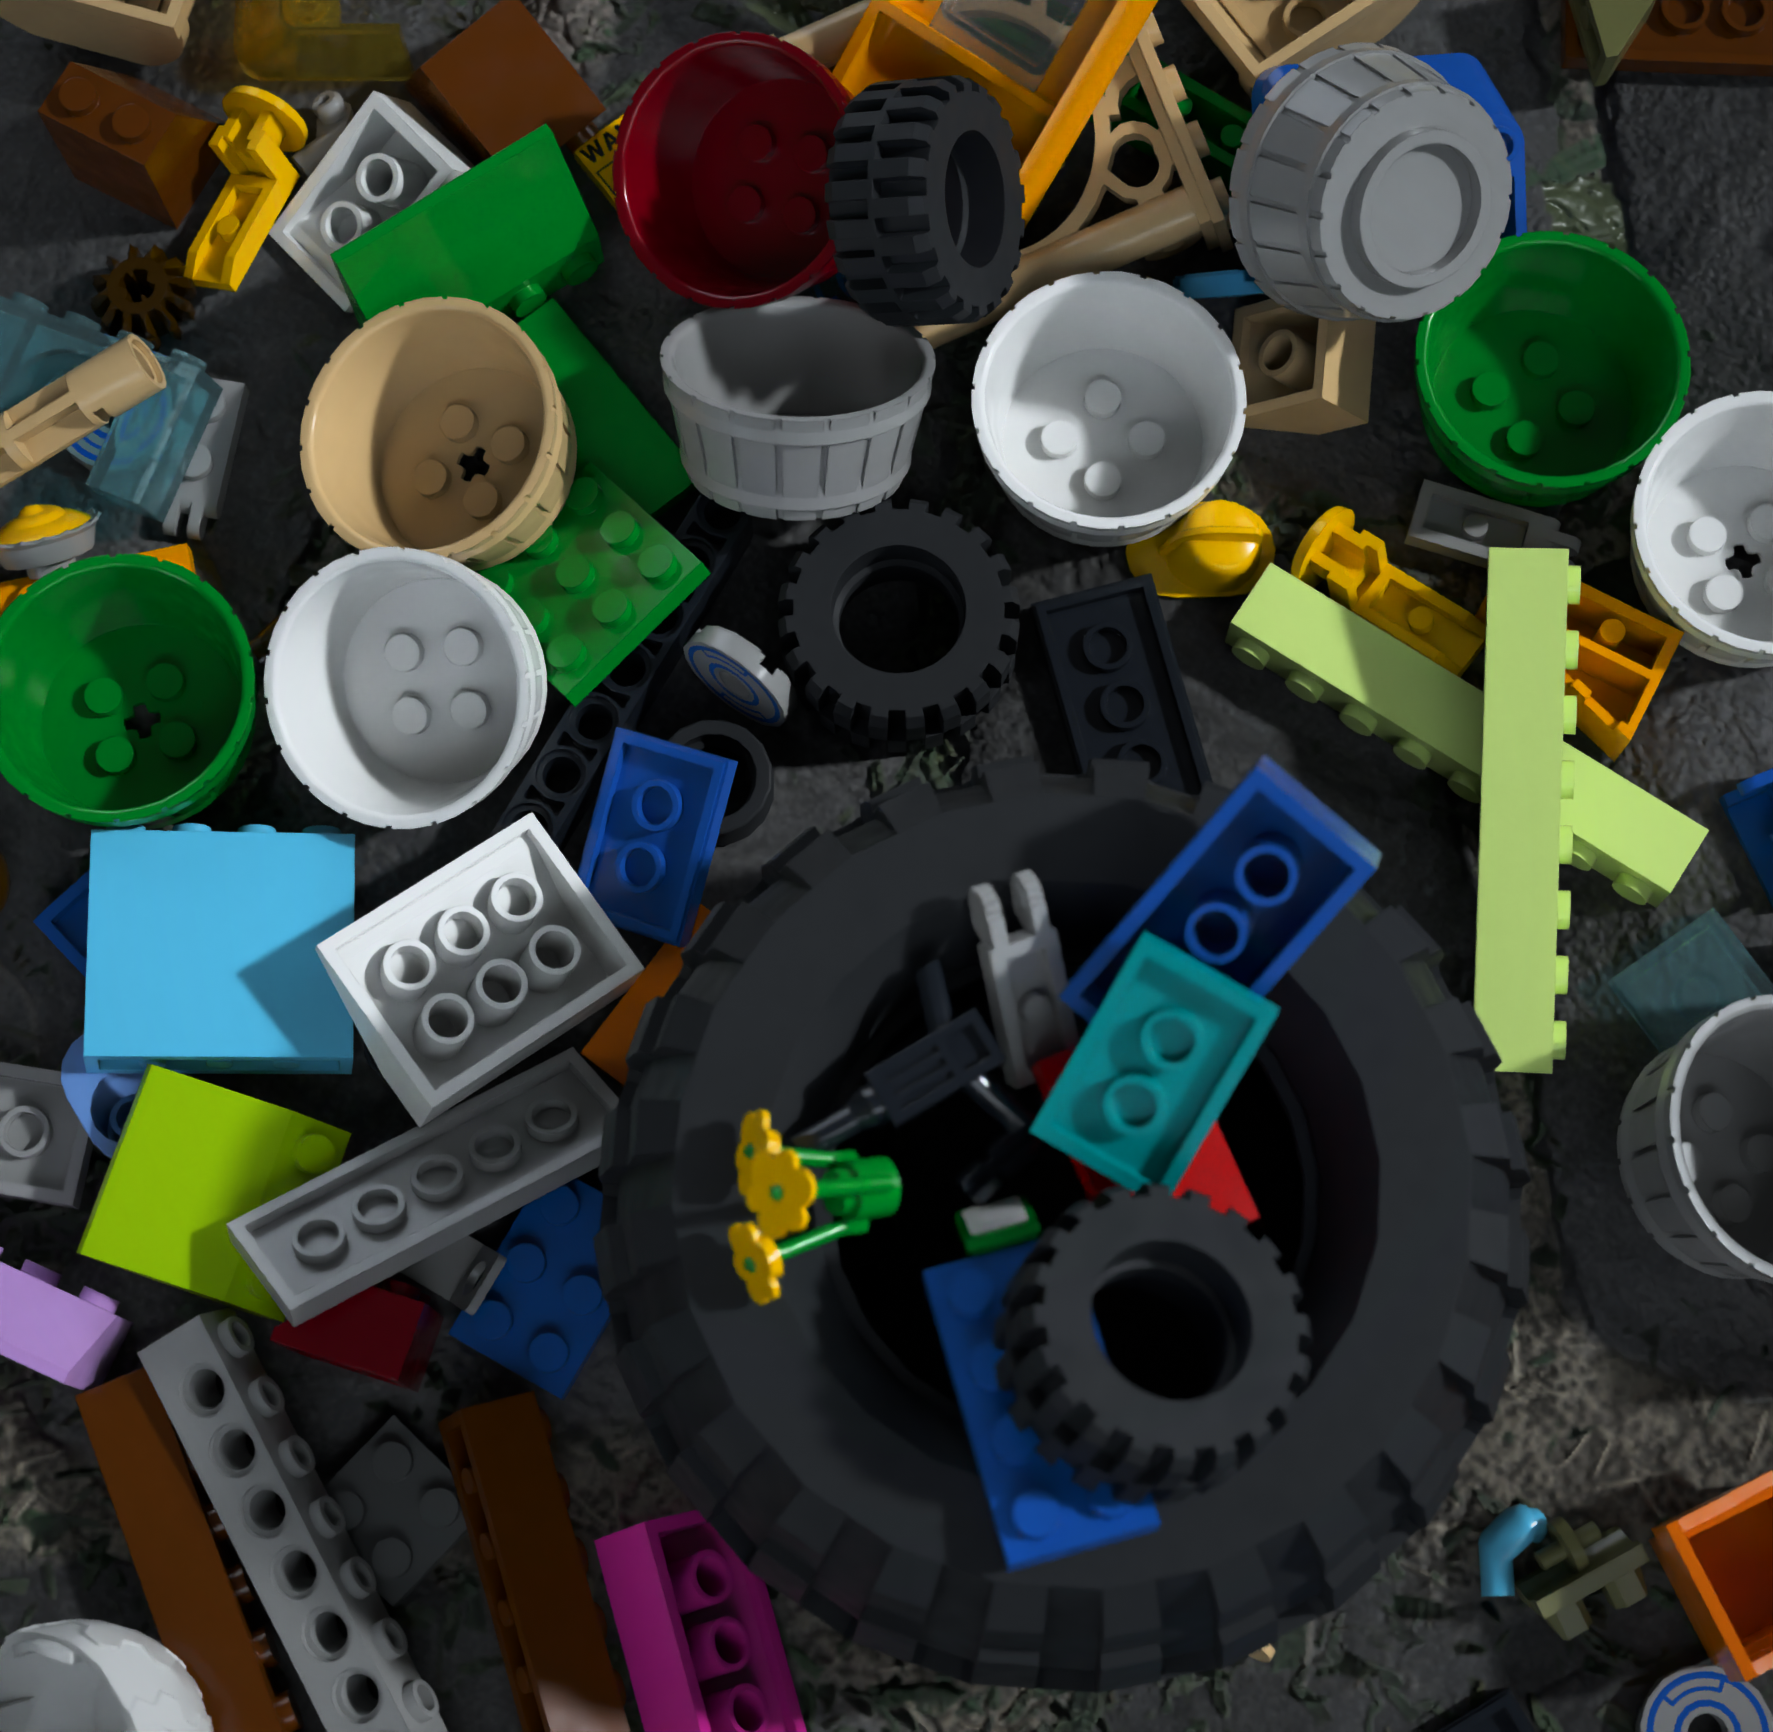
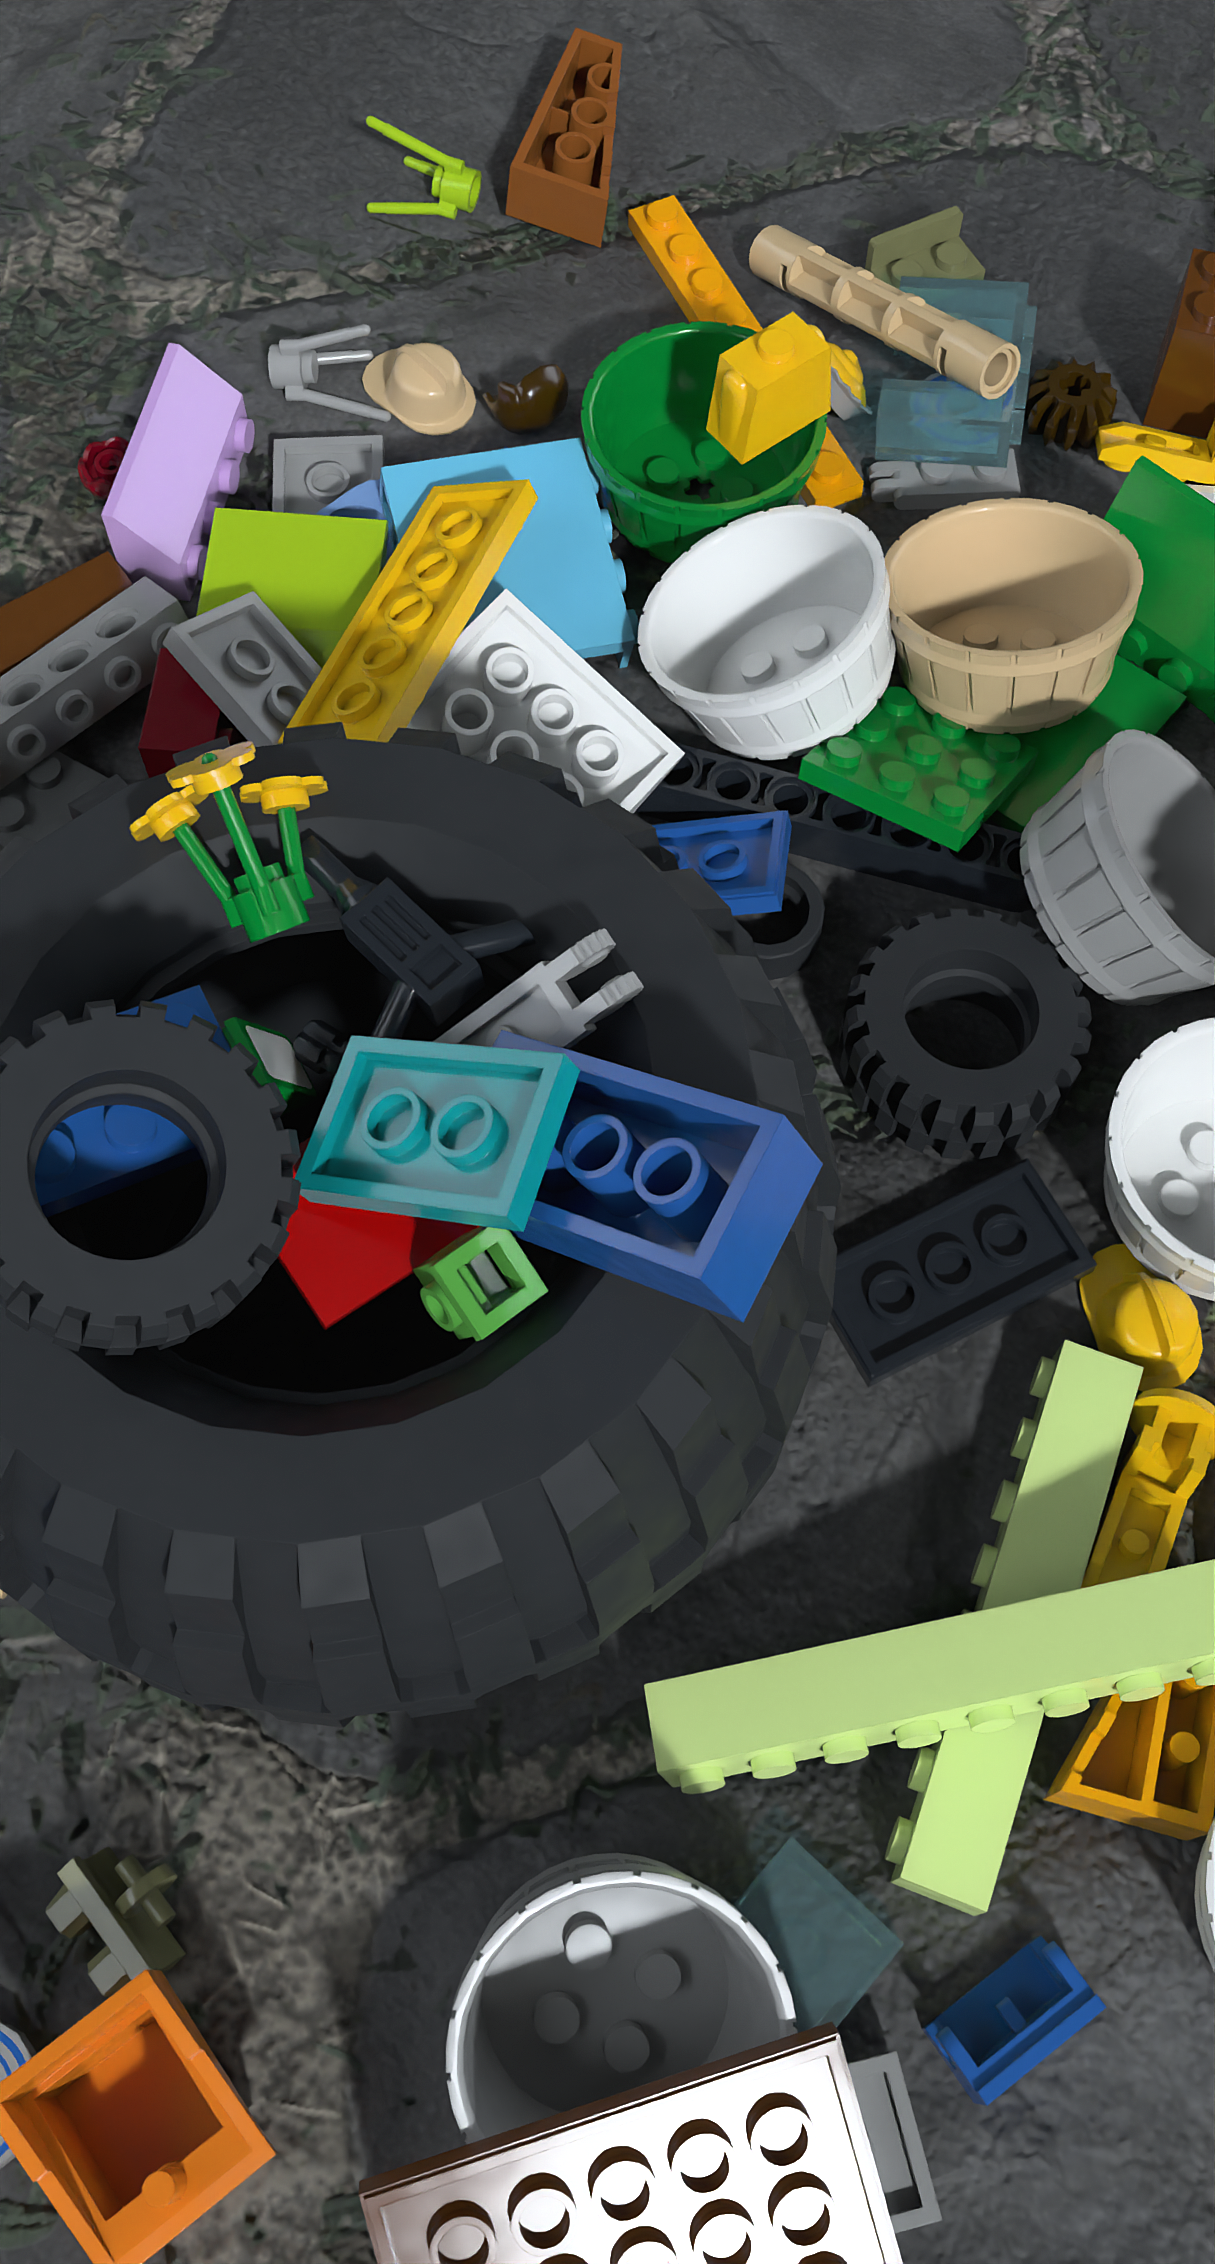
camera: 75 degrees right, 10 degrees down
light grey tile [683,625,798,727] -> none
medium azure arm [1478,1504,1548,1597] -> none
none -> yellow plate [277,479,538,744]
none -> bright green brick [413,1226,549,1341]
none -> yellow torso [706,311,831,465]

